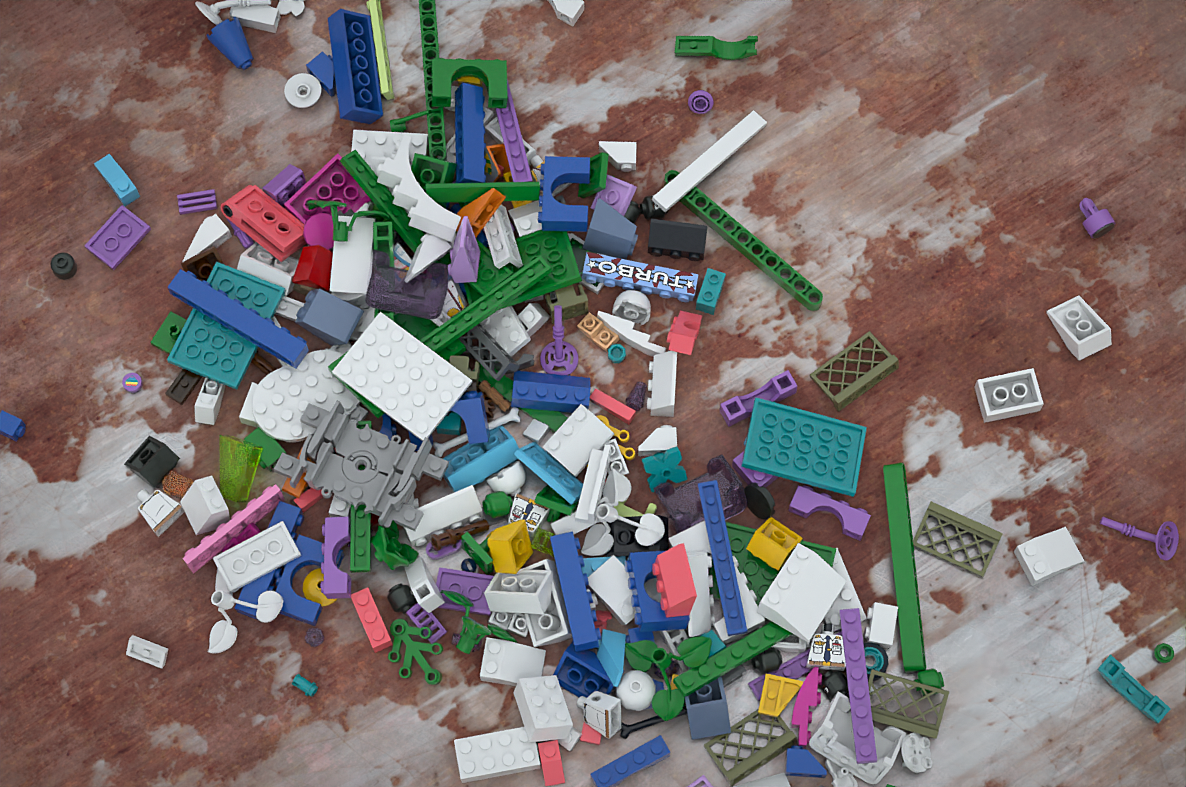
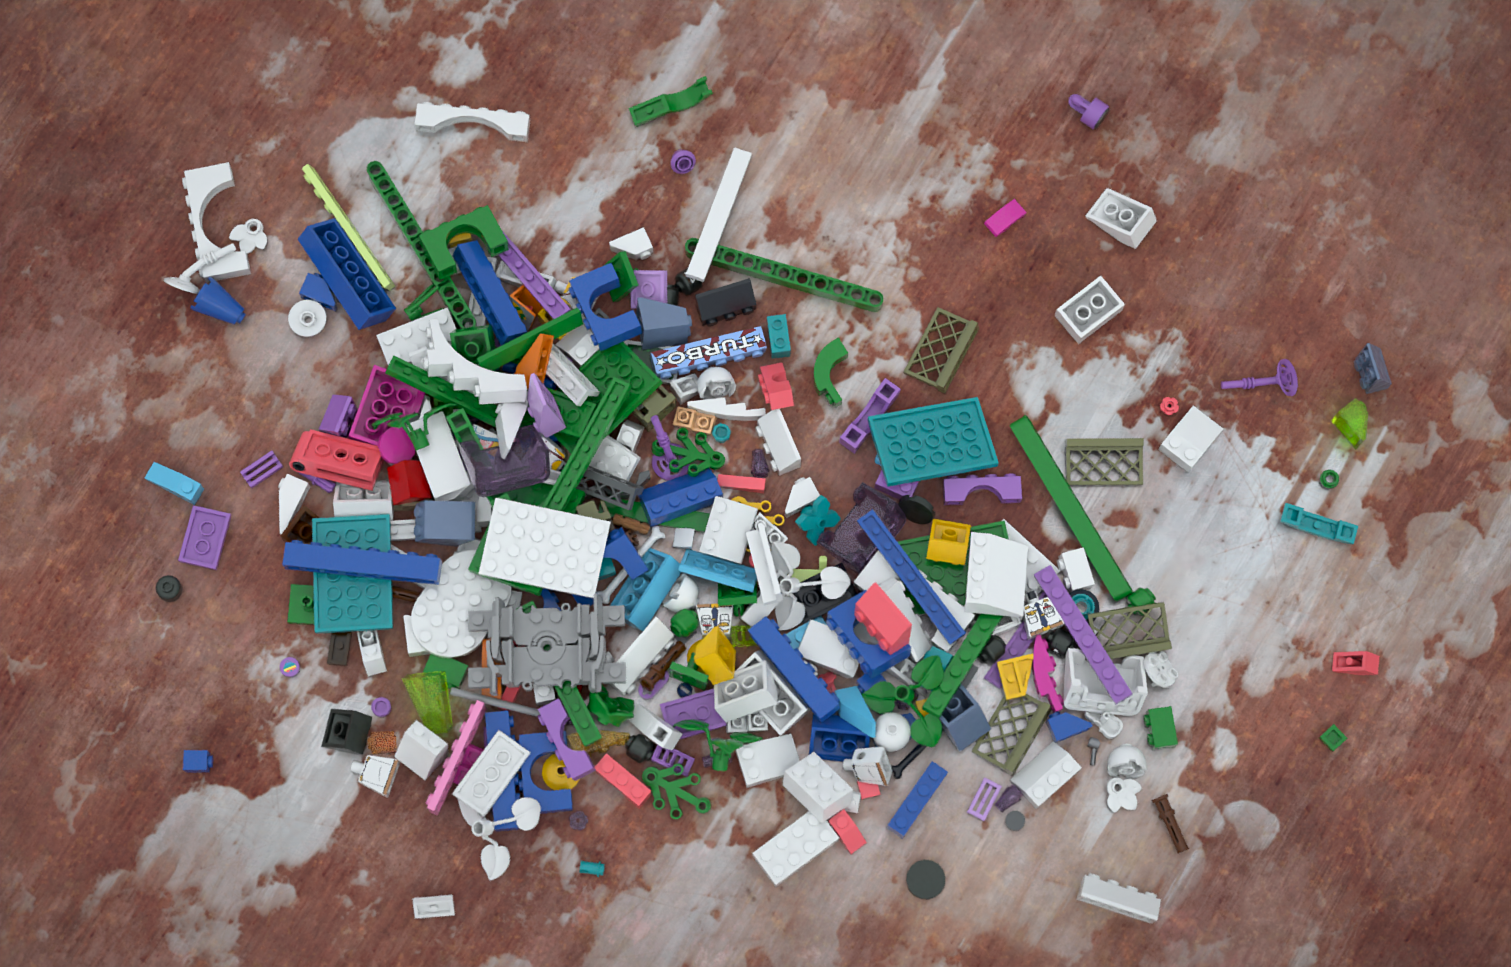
camera: 30 degrees left, 5 degrees up
none -> medium lavender tile [371,697,391,717]
none -> light grey bar [449,687,540,717]
none -> clear yellow slope [567,730,631,758]
none -> green plant [651,428,725,477]
none -> white slope [670,373,699,405]
none -> green arch [813,337,848,408]
none -> dark pink slope [984,199,1027,237]
none -> coral plate [1160,397,1179,415]

